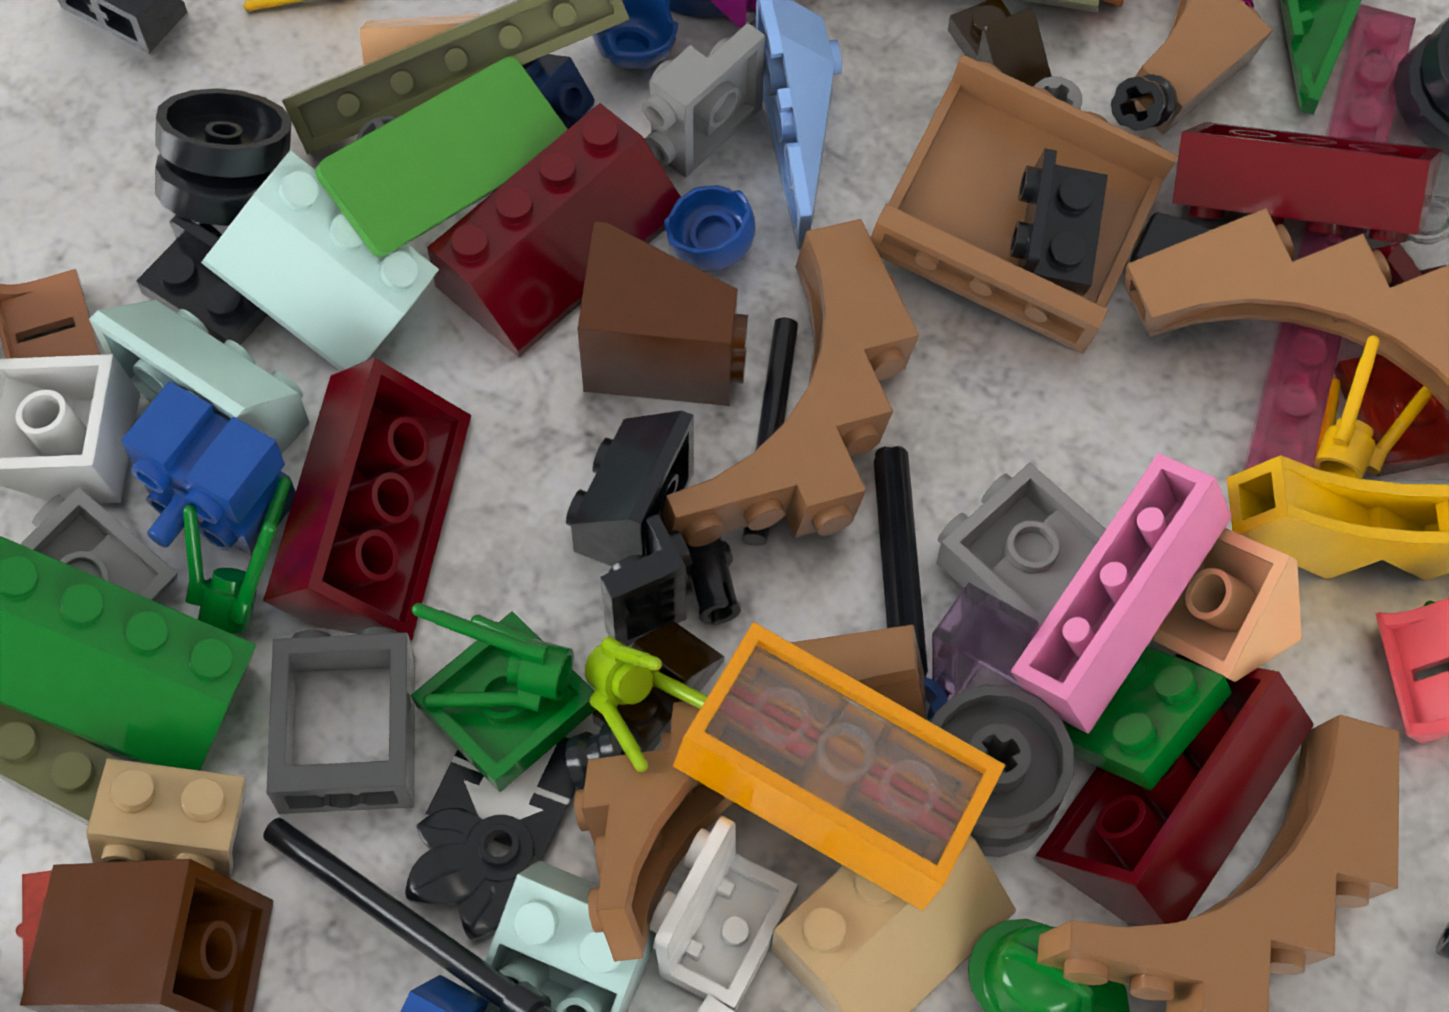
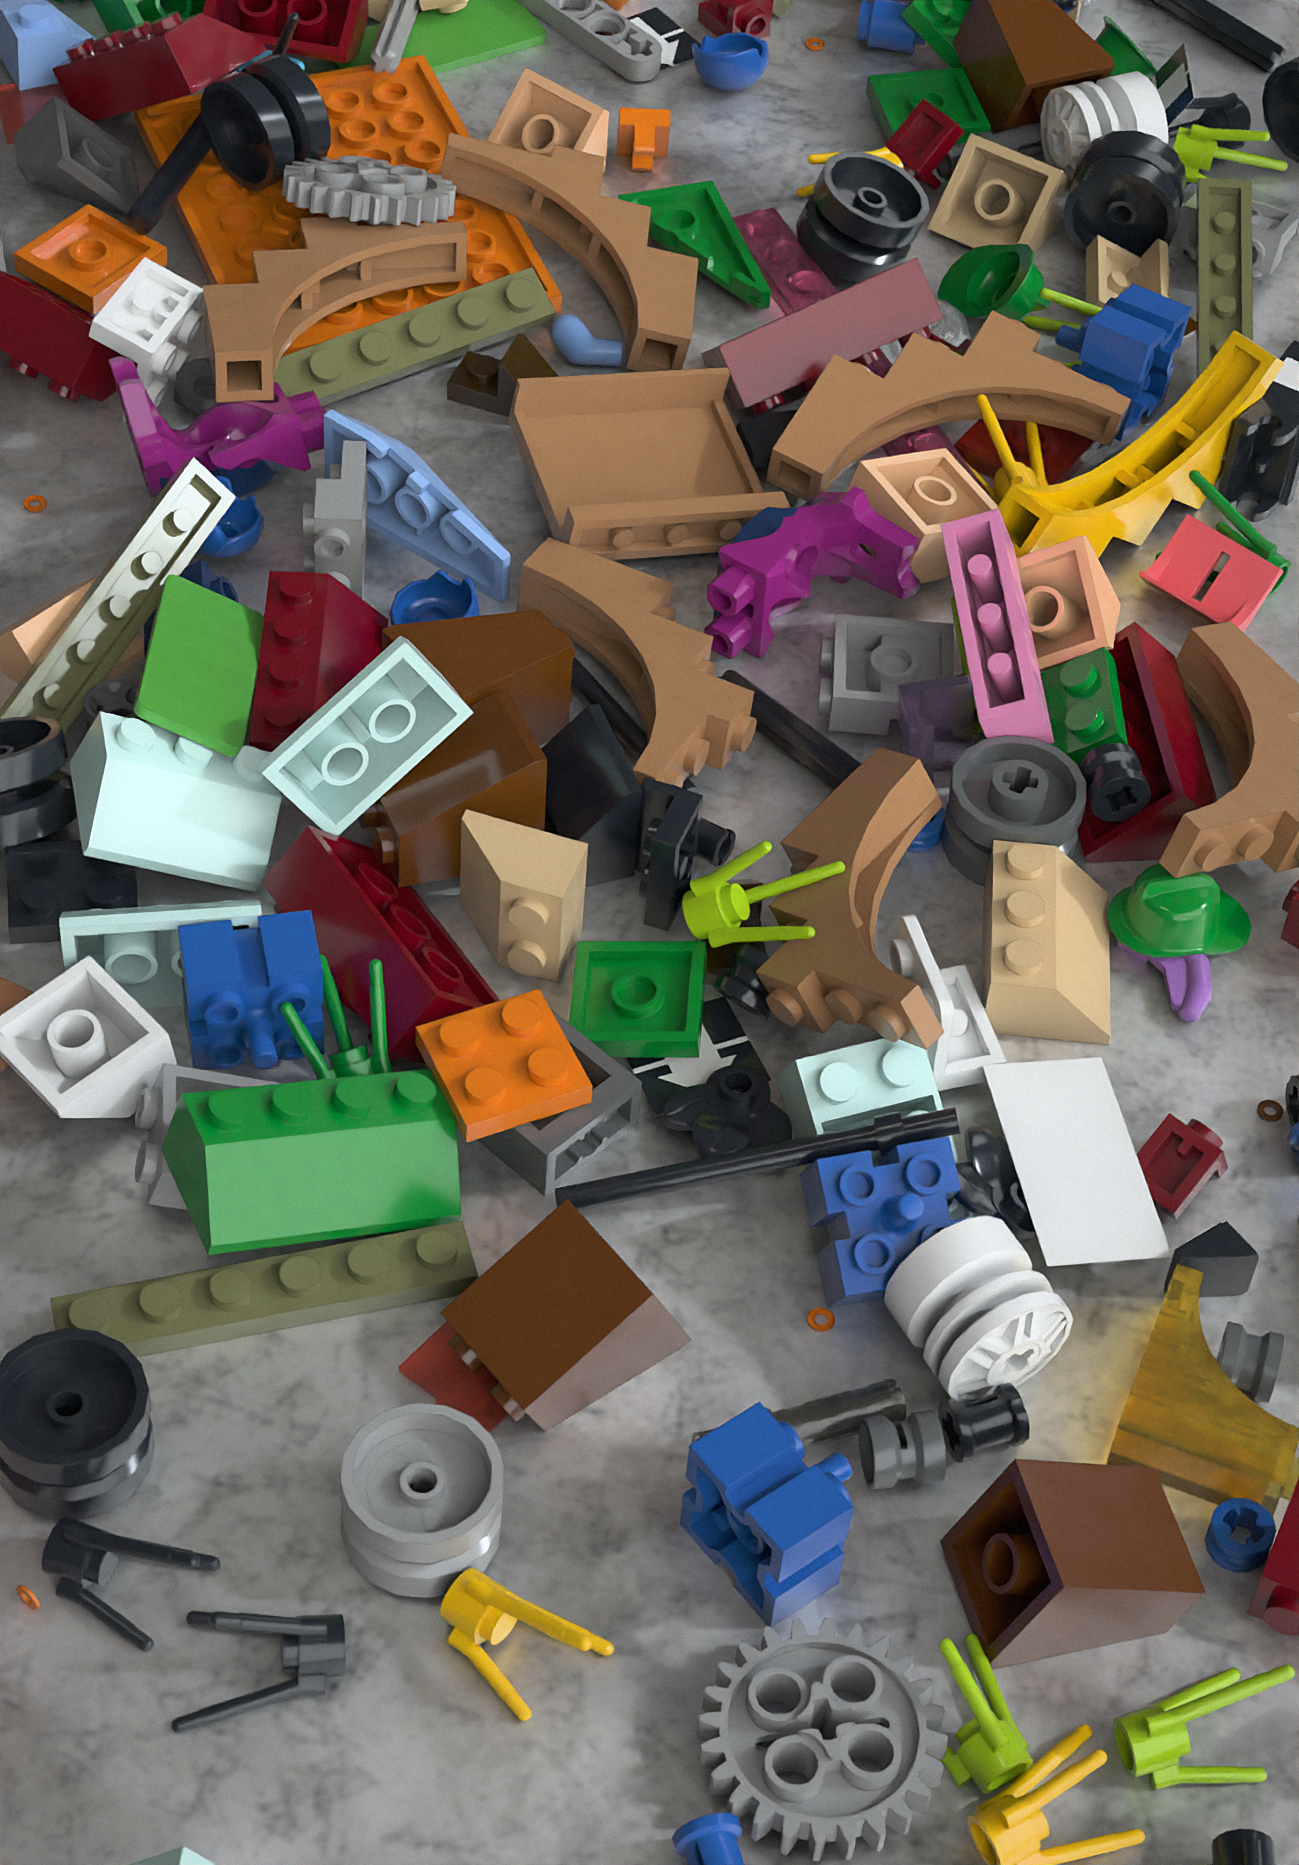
camera: 45 degrees left, 15 degrees down
tan bracket [86,759,246,879] -> none
green plant [412,603,574,712] -> none
brick [673,622,1005,911] -> none
black bracket [1010,148,1108,294] -> none
black bush [1111,74,1178,131] -> none
none -> light aqua slope [256,636,474,836]
none -> reddish brown slope [357,691,547,887]
none -> orange plate [415,989,593,1143]
none -> tan slope [460,809,588,983]
none -> medium blue arm [550,314,622,367]
none -> magenta hips [704,486,921,659]
none -> light nougat slope [847,448,998,584]
none -> black wheel [1079,743,1151,821]

